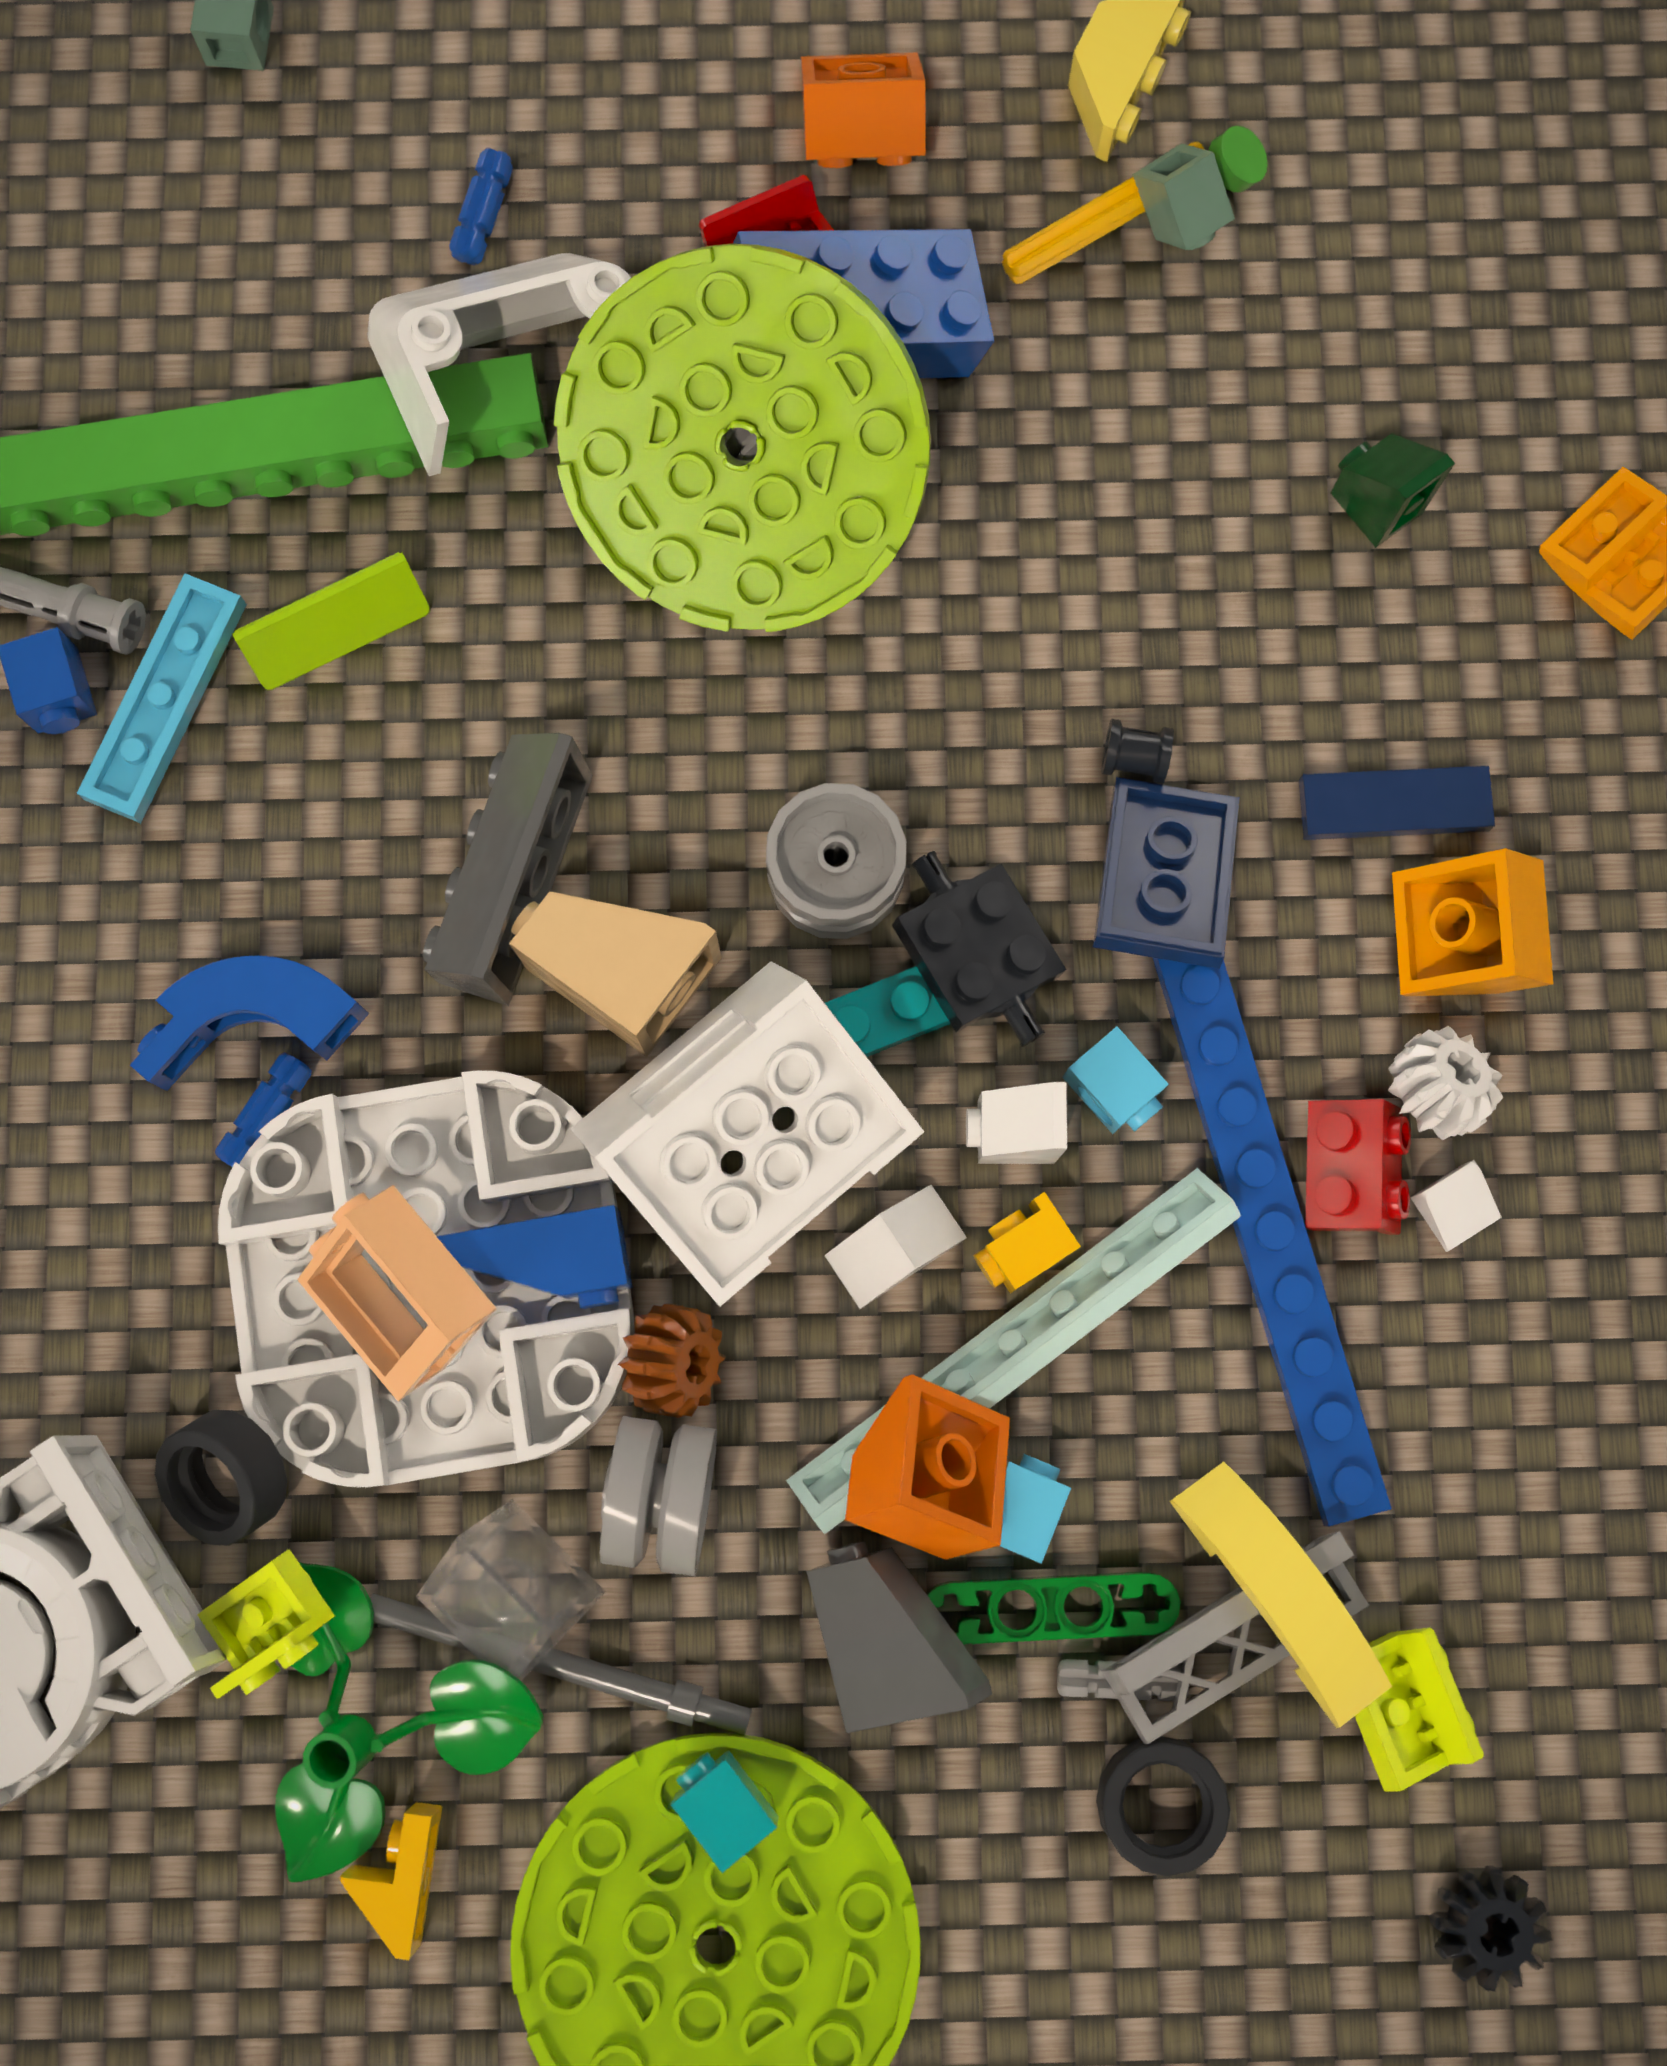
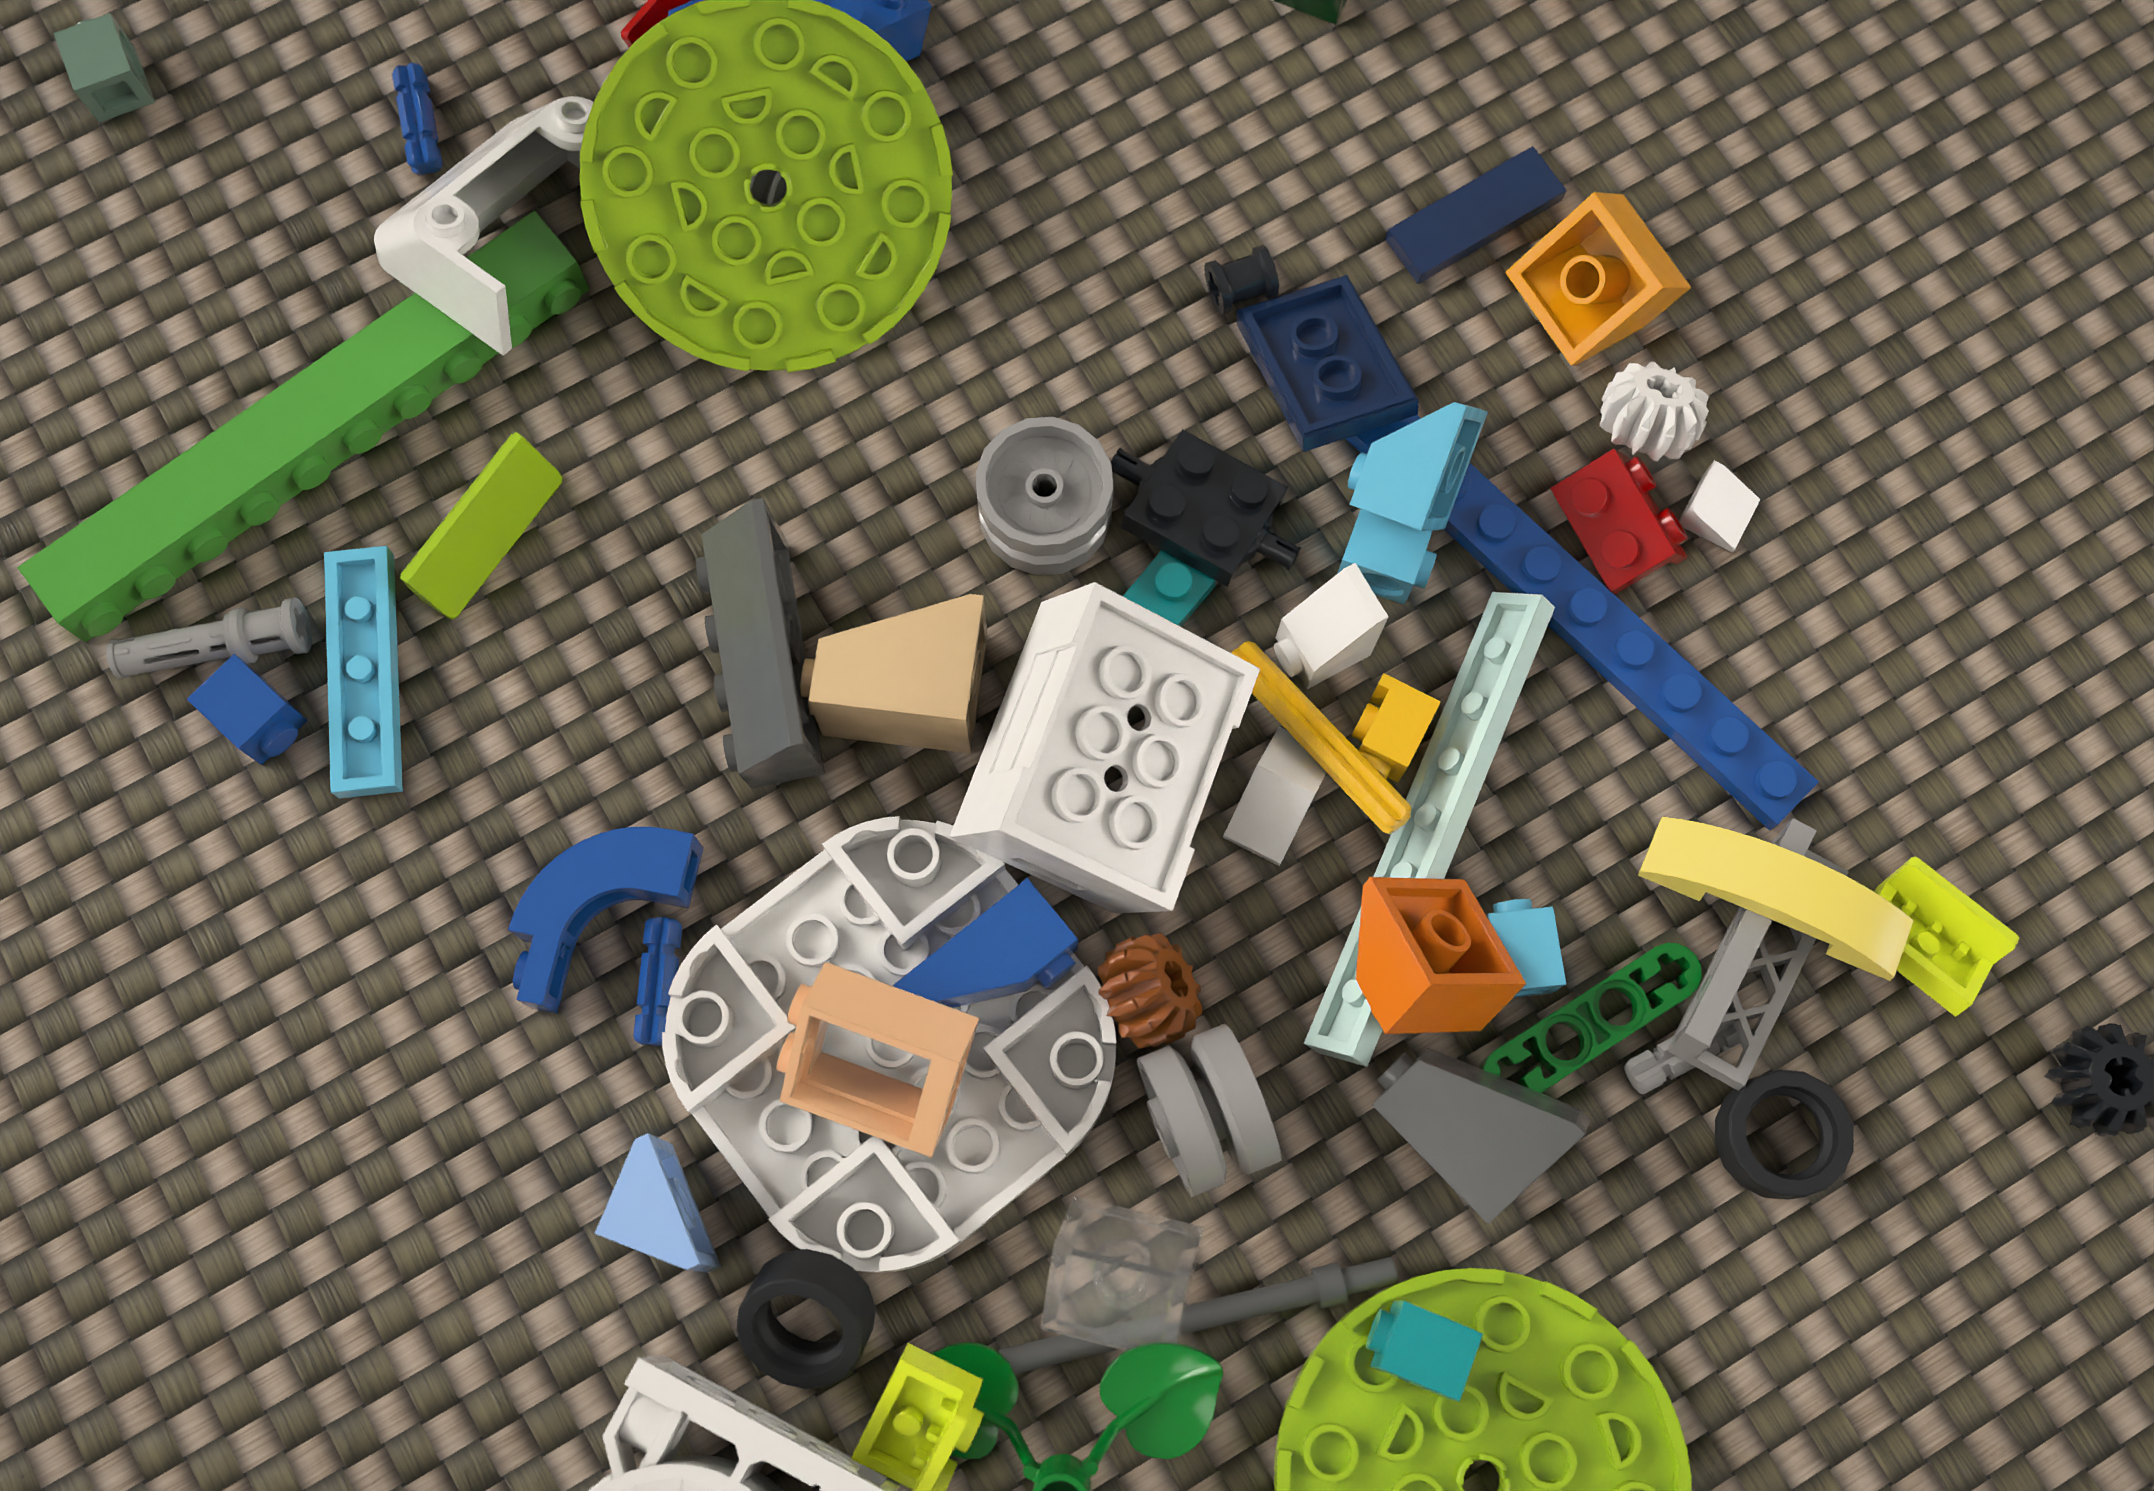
camera: 30 degrees left, 5 degrees down
none -> light blue slope [595,1133,721,1273]
none -> yellow axle [1231,641,1411,834]
none -> medium azure slope [1348,402,1488,531]

